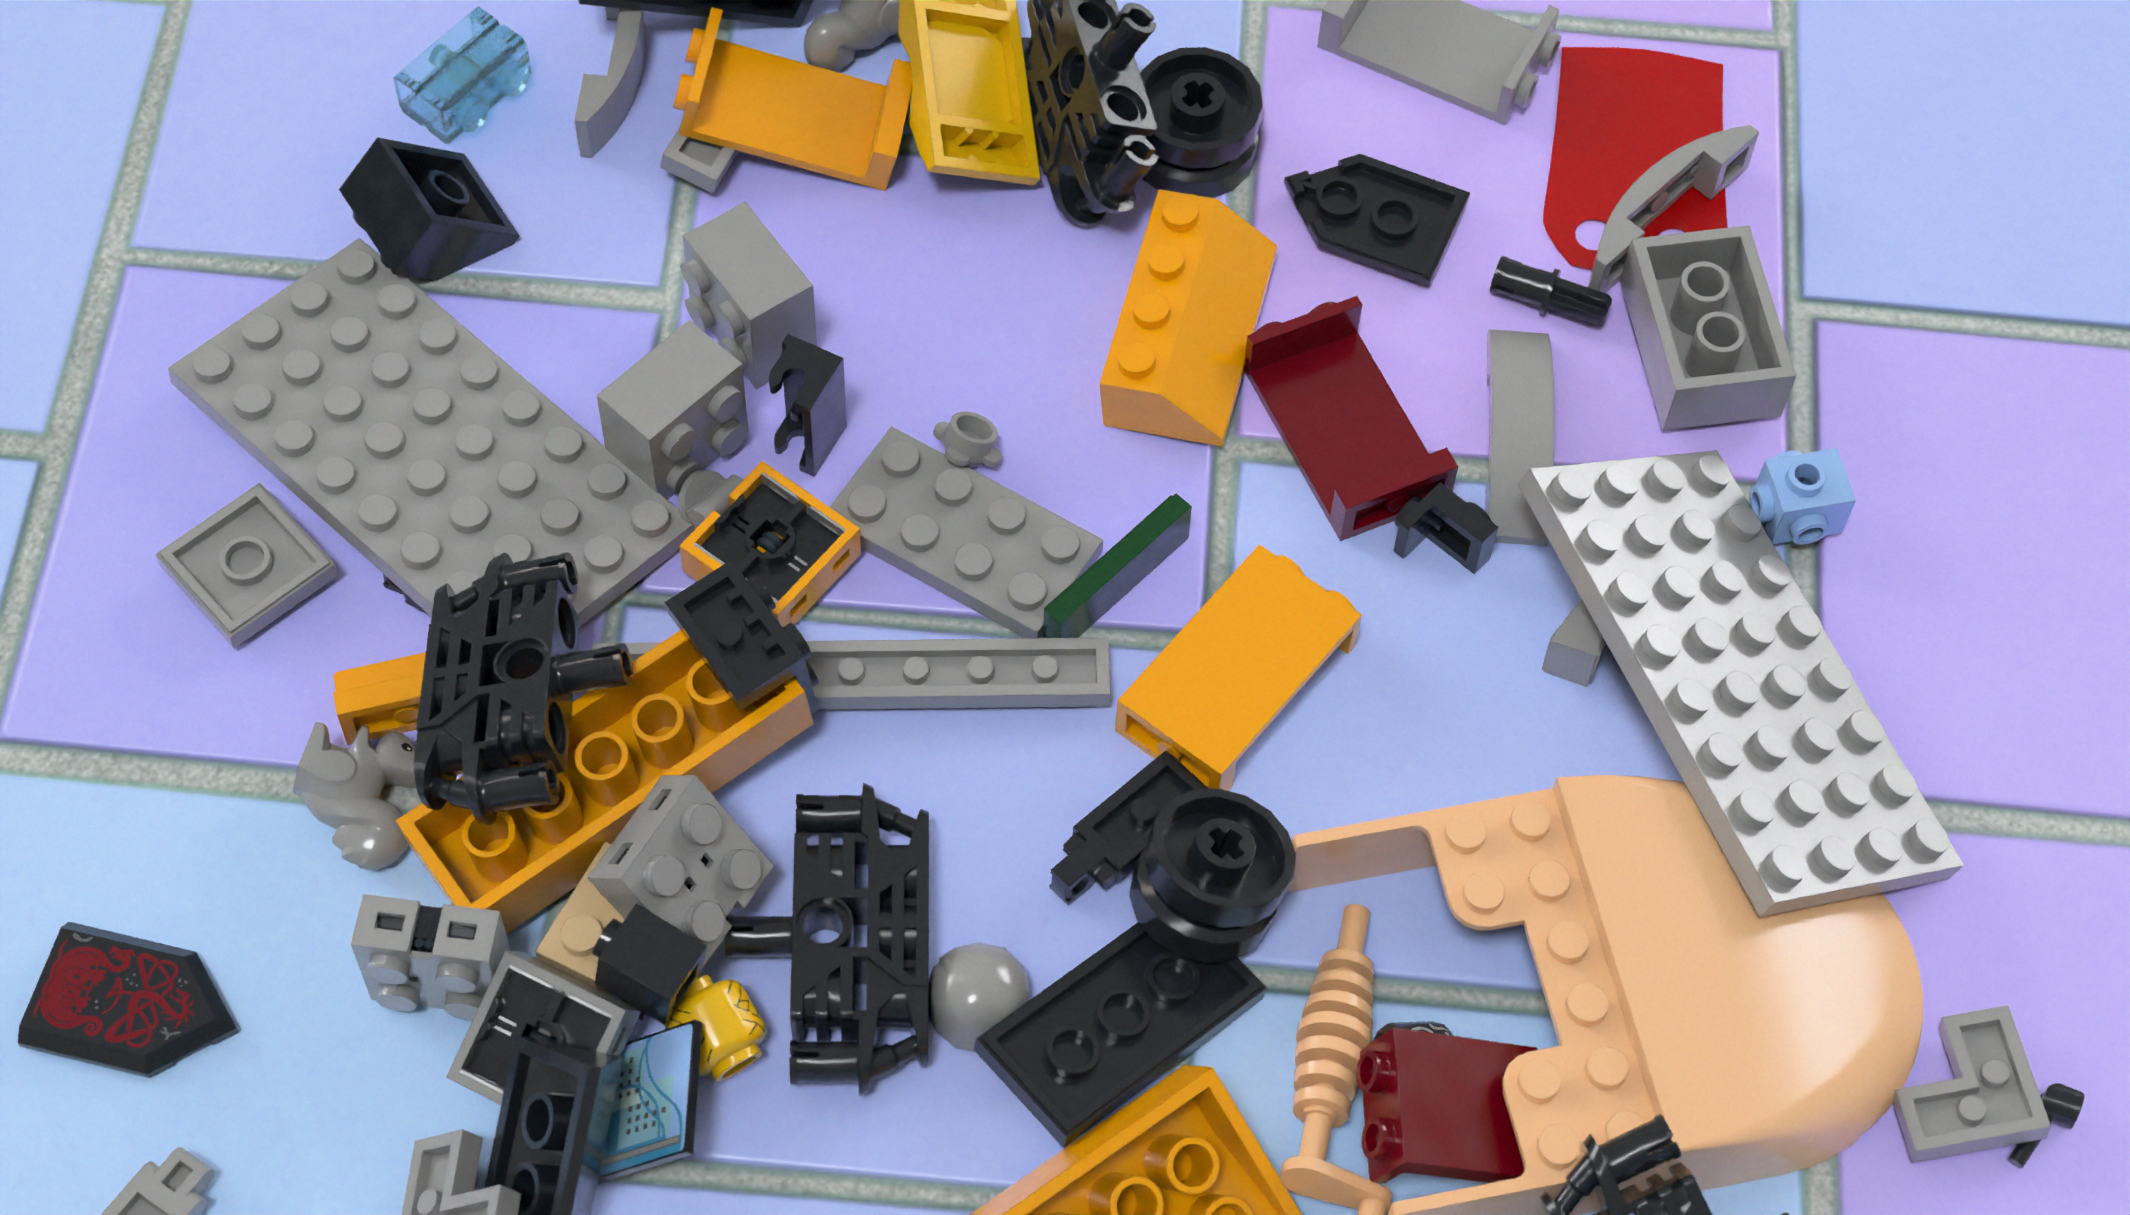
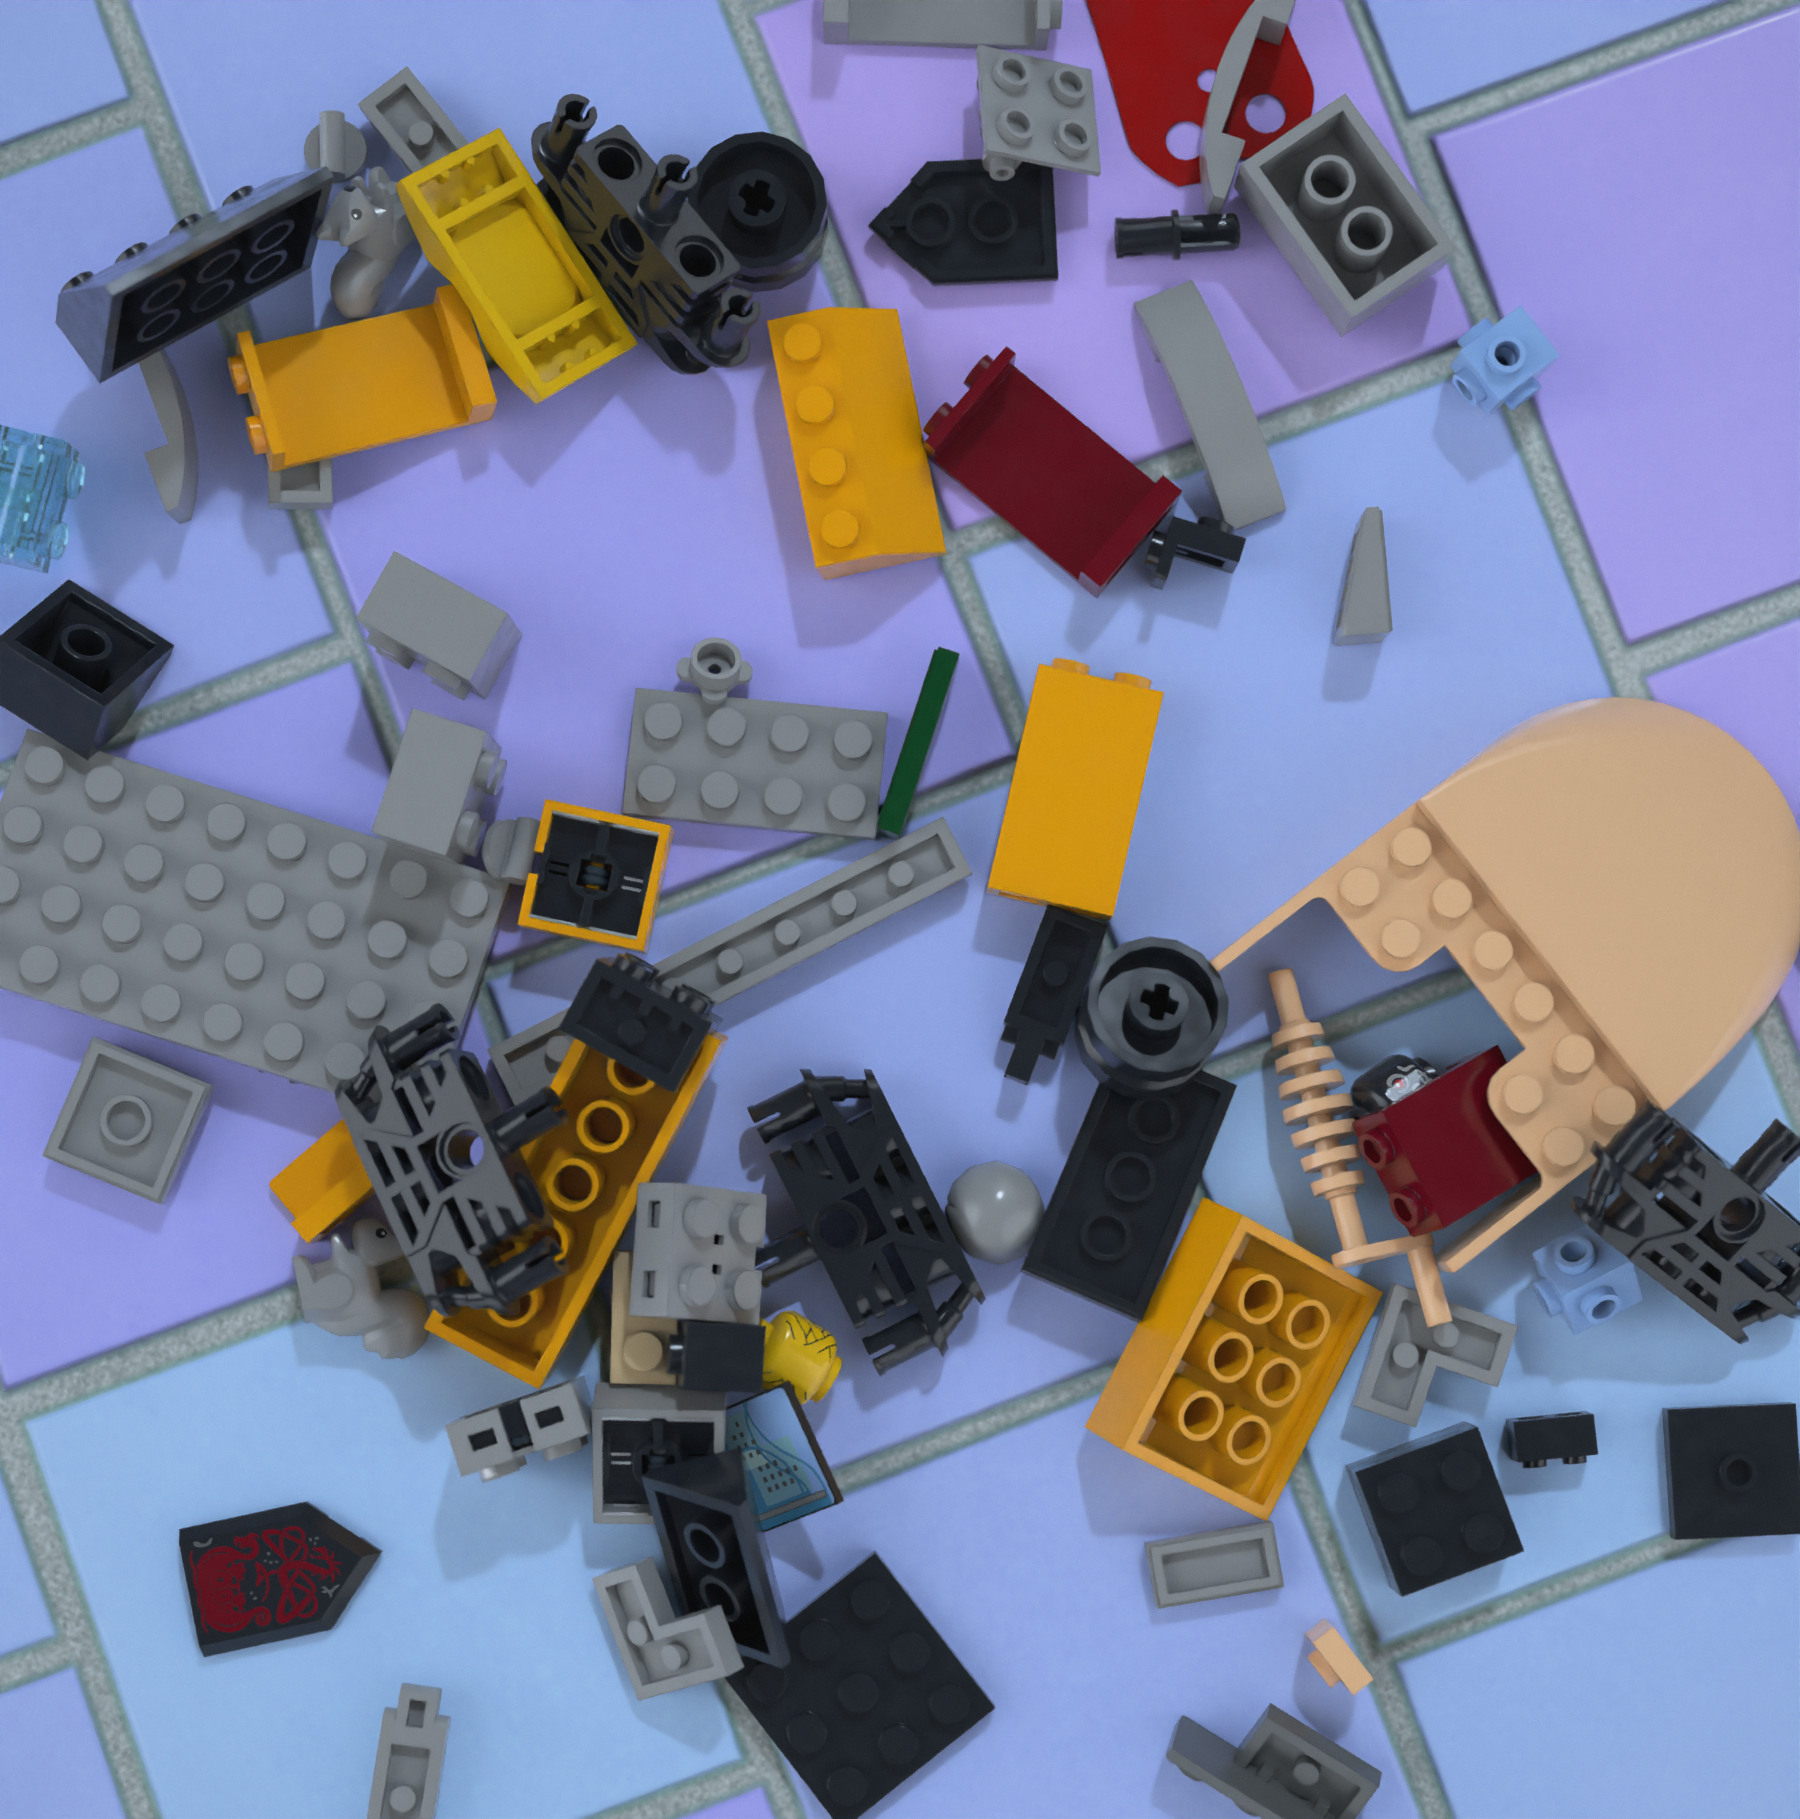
camera: 25 degrees left, 25 degrees up
black hinge [769,334,847,477] -> none
plate [1518,450,1964,917] -> none
none -> light grey hinge [976,45,1101,181]

